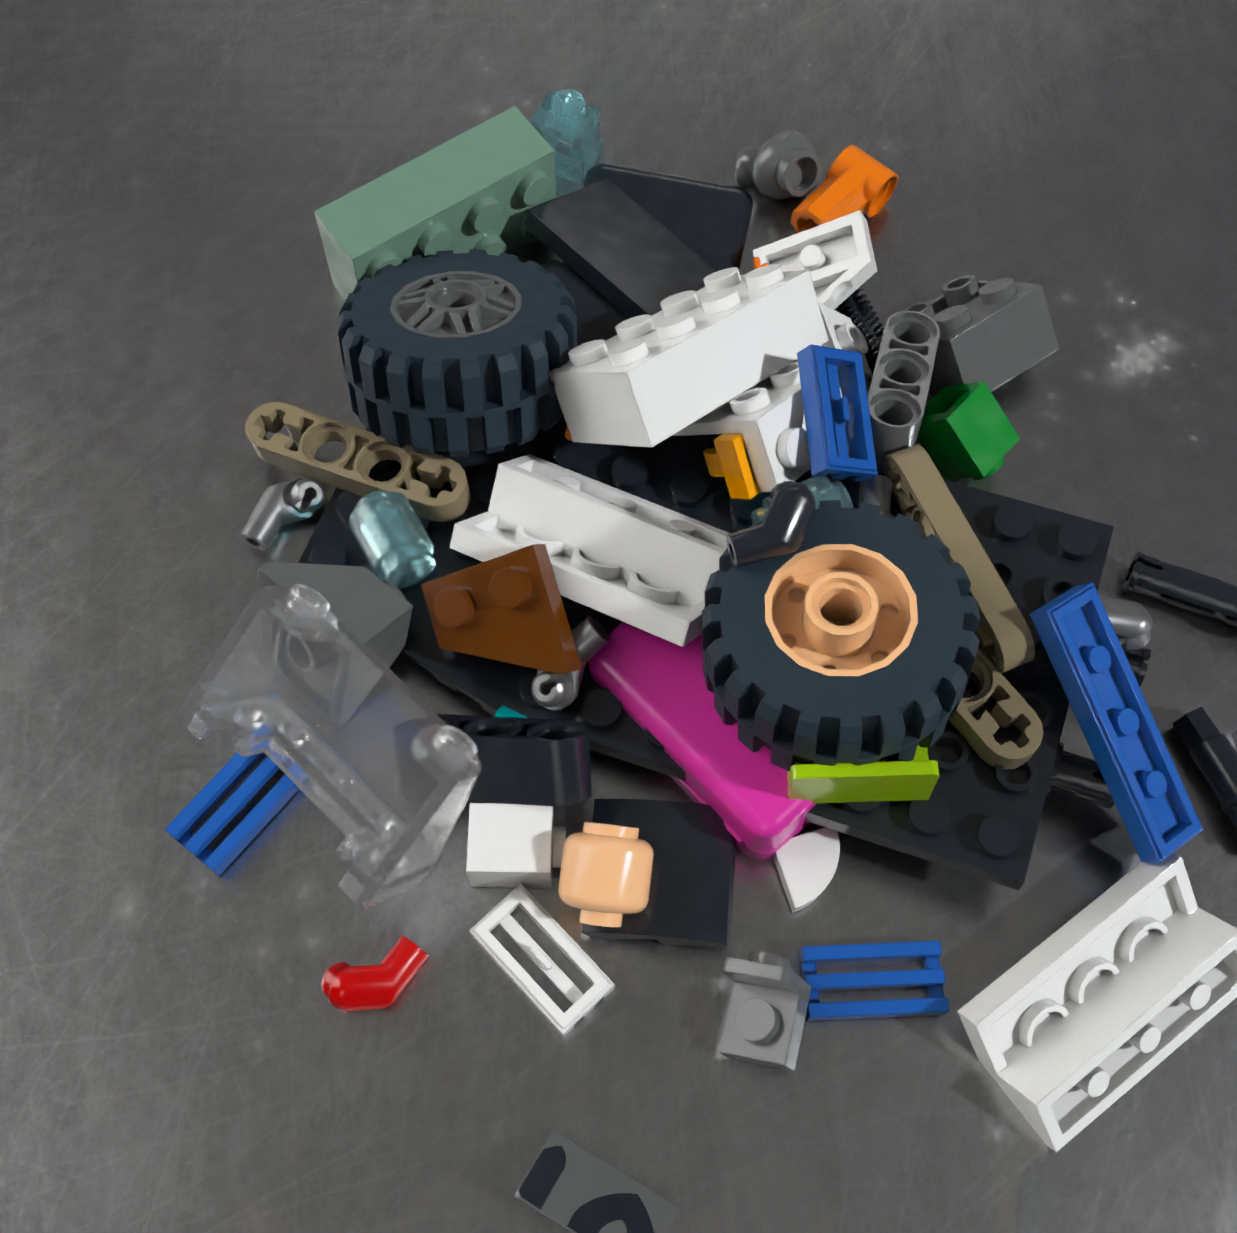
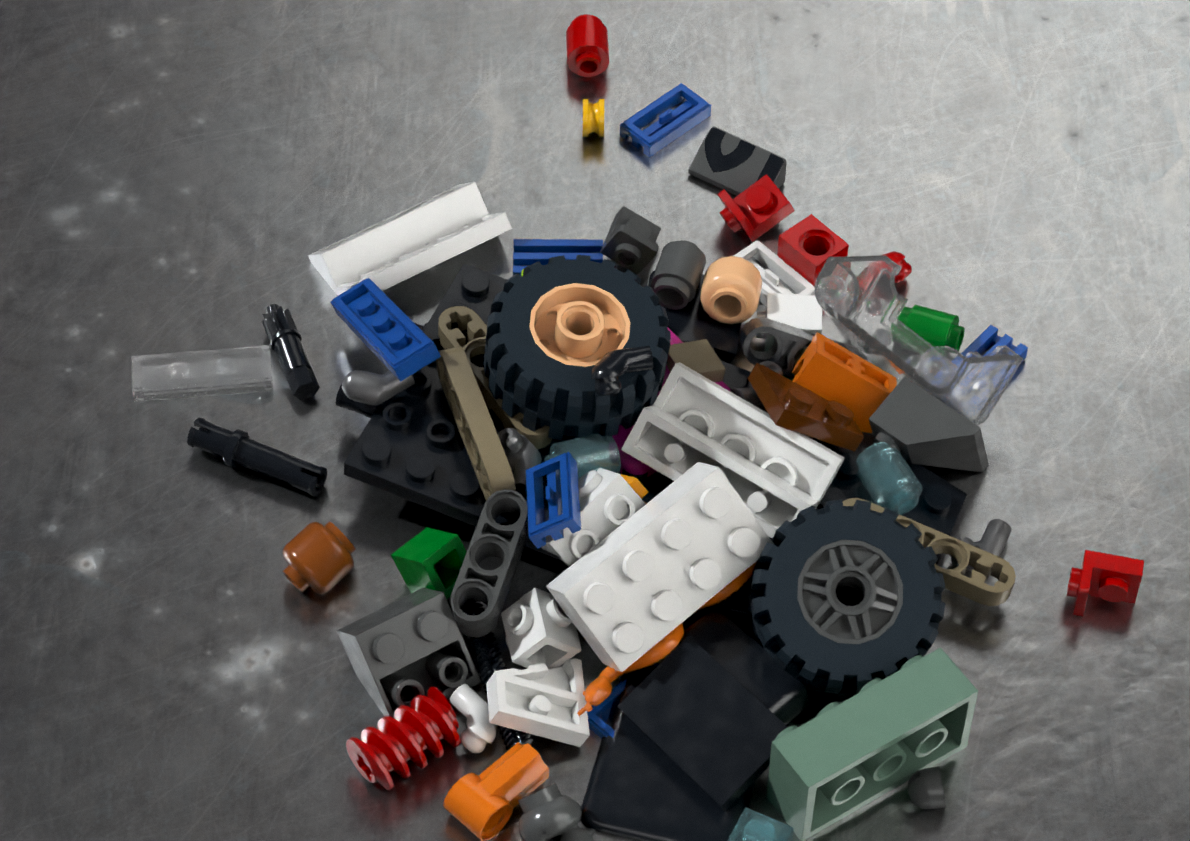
camera: 175 degrees left, 15 degrees down
none -> dark orange head [282,521,356,594]
none -> red piece [346,686,461,791]
none -> white arm [450,684,497,754]
none -> dark grey brick [651,240,706,310]
none -> dark tan tile [667,339,726,382]
none -> red bracket [717,174,795,242]
none -> red brick [777,214,849,292]
none -> orange hinge [792,332,897,434]
none -> green brick [893,305,965,360]
none -> red bracket [1067,550,1144,617]

